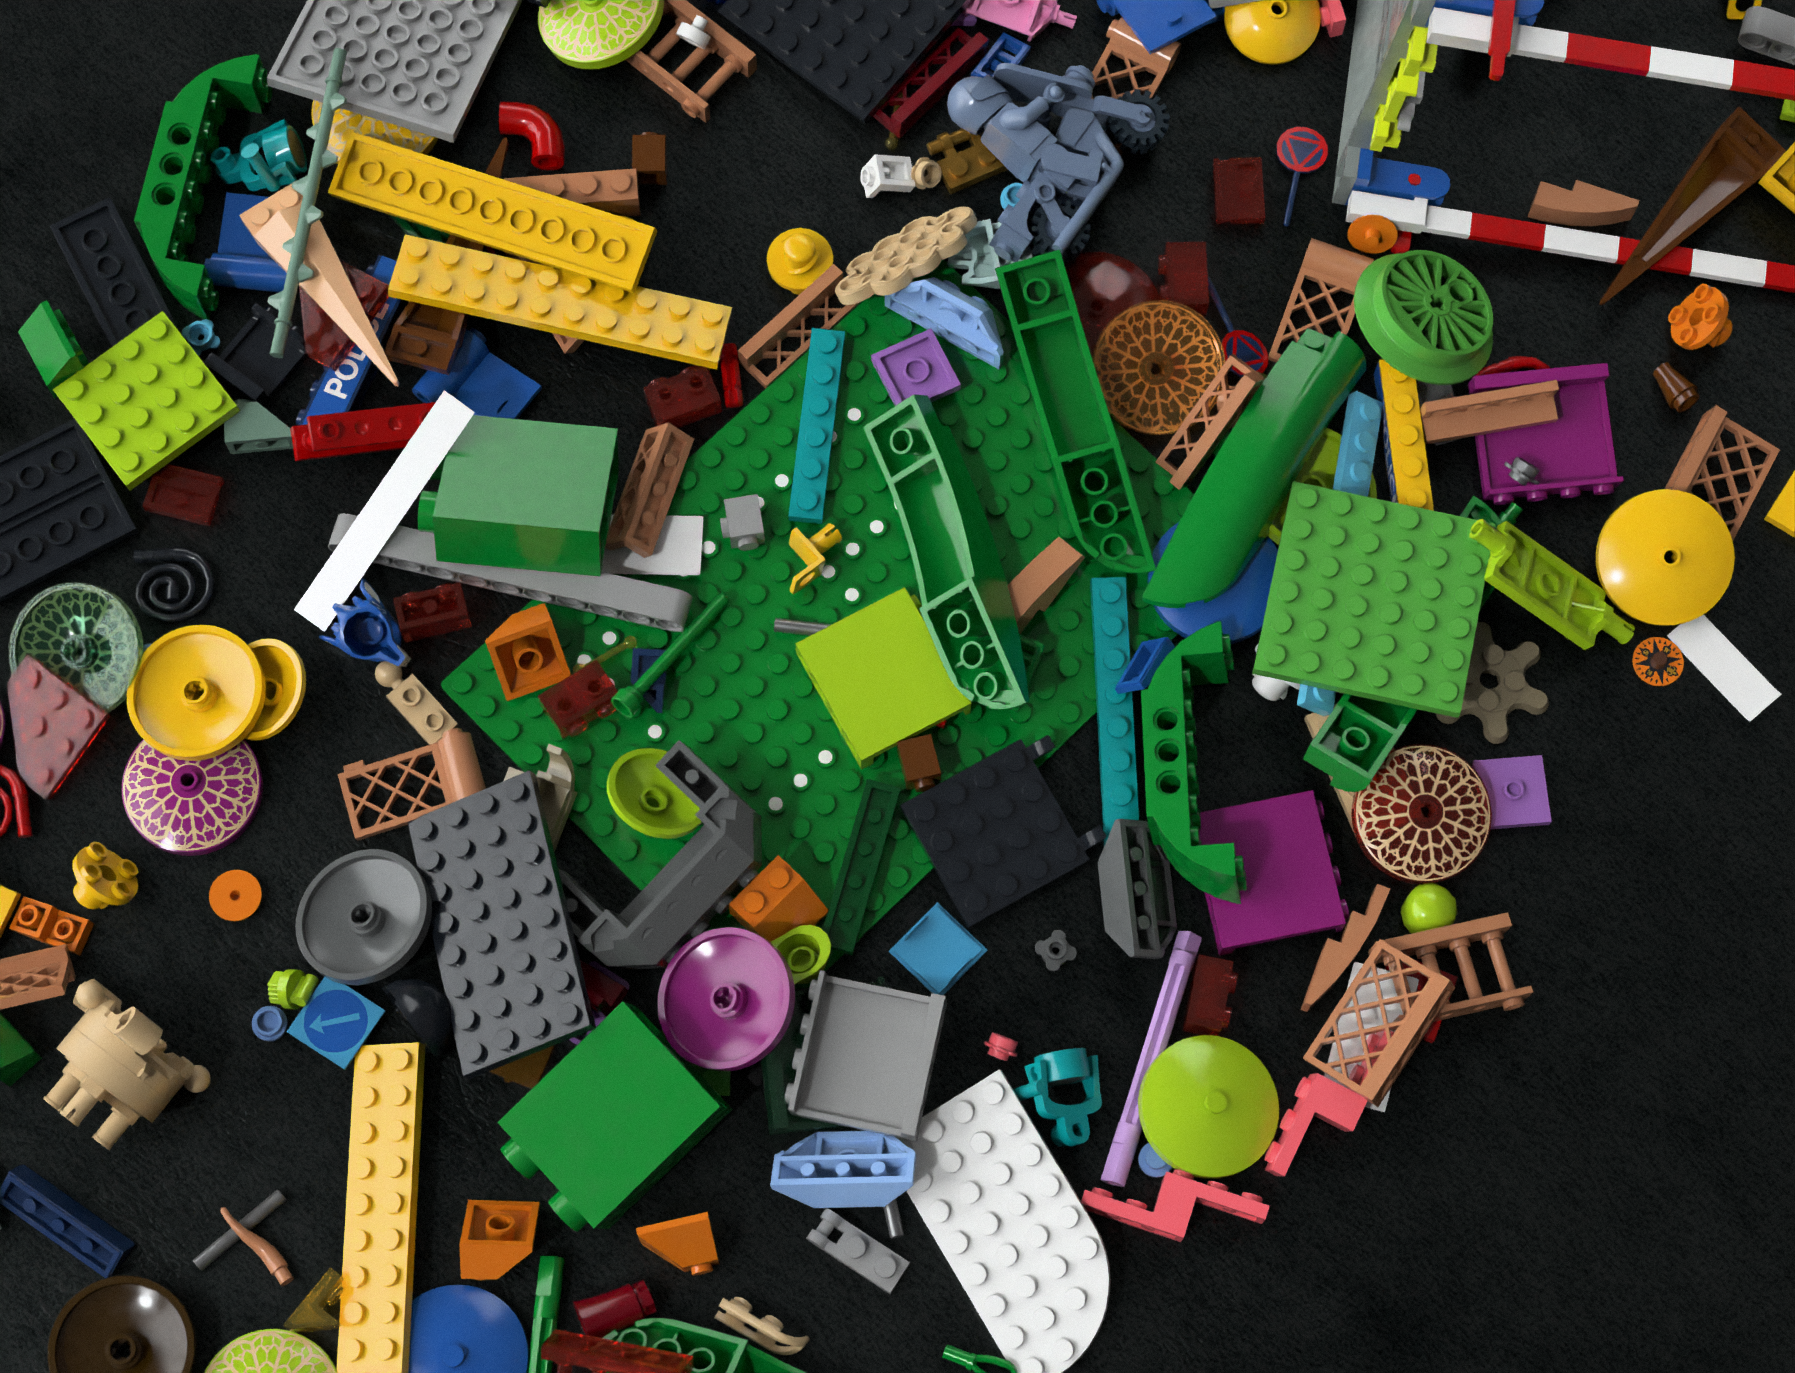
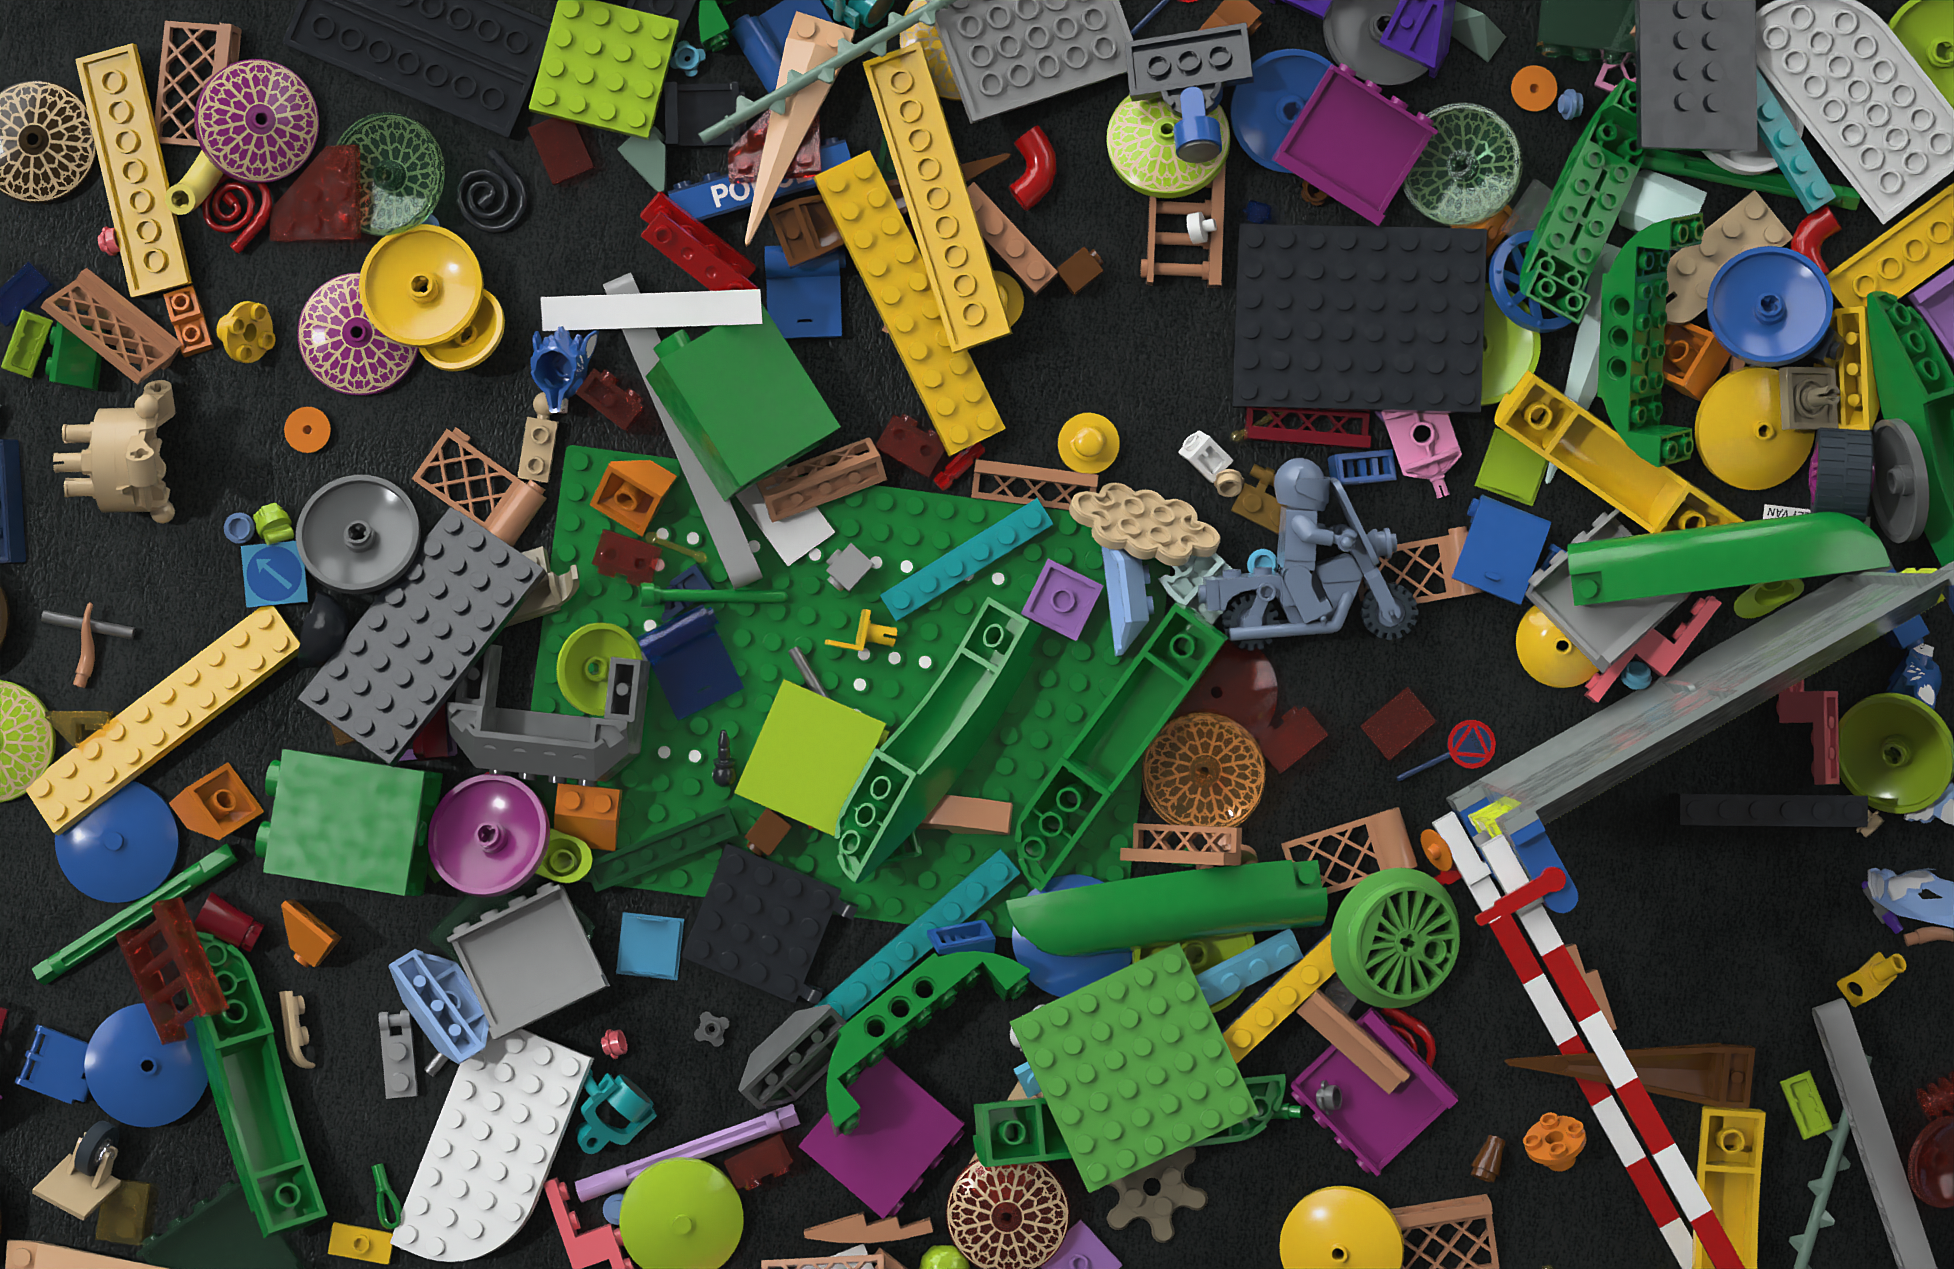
camera: 55 degrees right, 15 degrees up
piece [1205,277,1268,377] -> none
lime plate [1469,519,1635,650] -> none
none -> clear blue door [637,604,745,721]
none -> black bar [712,730,737,787]

